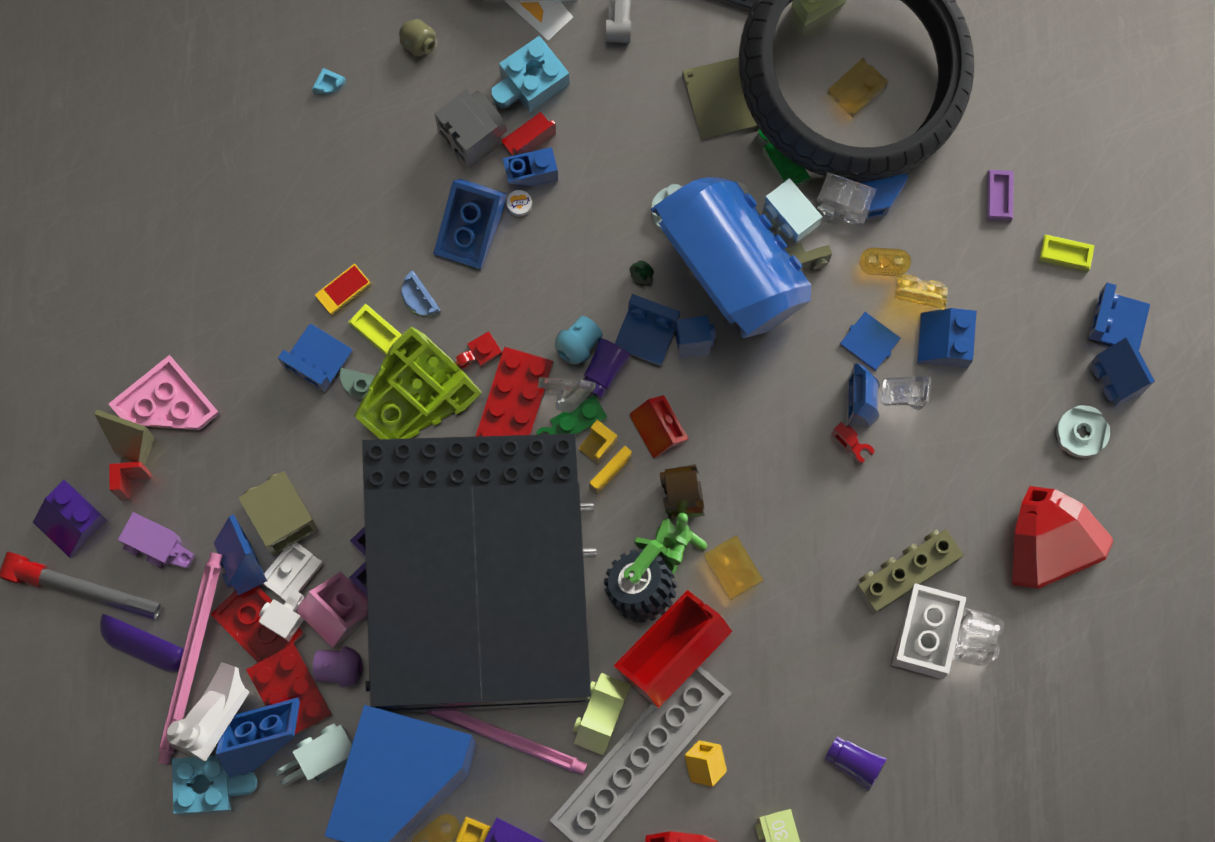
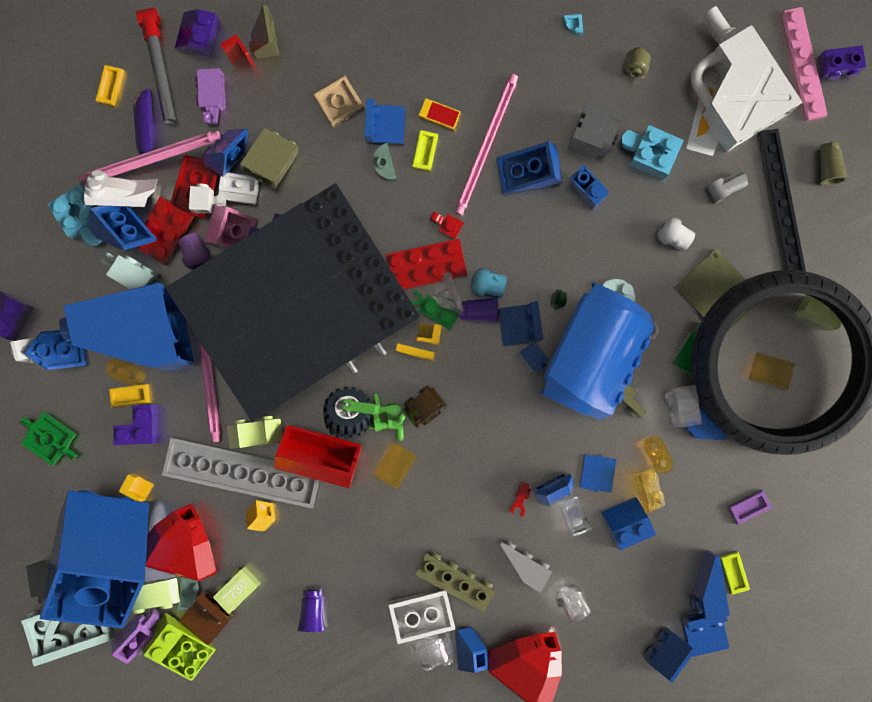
camera: 65 degrees right, 10 degrees up
bright pink plate [109,355,219,430] -> none
lime wedge [354,327,482,439] -> none
medium blue tile [401,270,441,316] -> none
red panel [501,112,556,156] -> none
white tile [507,190,532,217] -> none
red panel [630,395,689,458] -> none
light aqua brick [762,178,822,243] -> none
light aqua plate [1056,405,1110,458] -> none
none -> yellow tile [95,65,124,107]
none -> tan tile [313,76,365,128]
none -> bright pink piece [455,74,518,215]
none -> blue slope [455,627,489,673]
none -> light grey slope [499,540,552,593]
none -> clear piece [556,584,591,623]
none -> white piece [658,218,695,252]
none -> blue slope [691,550,730,619]

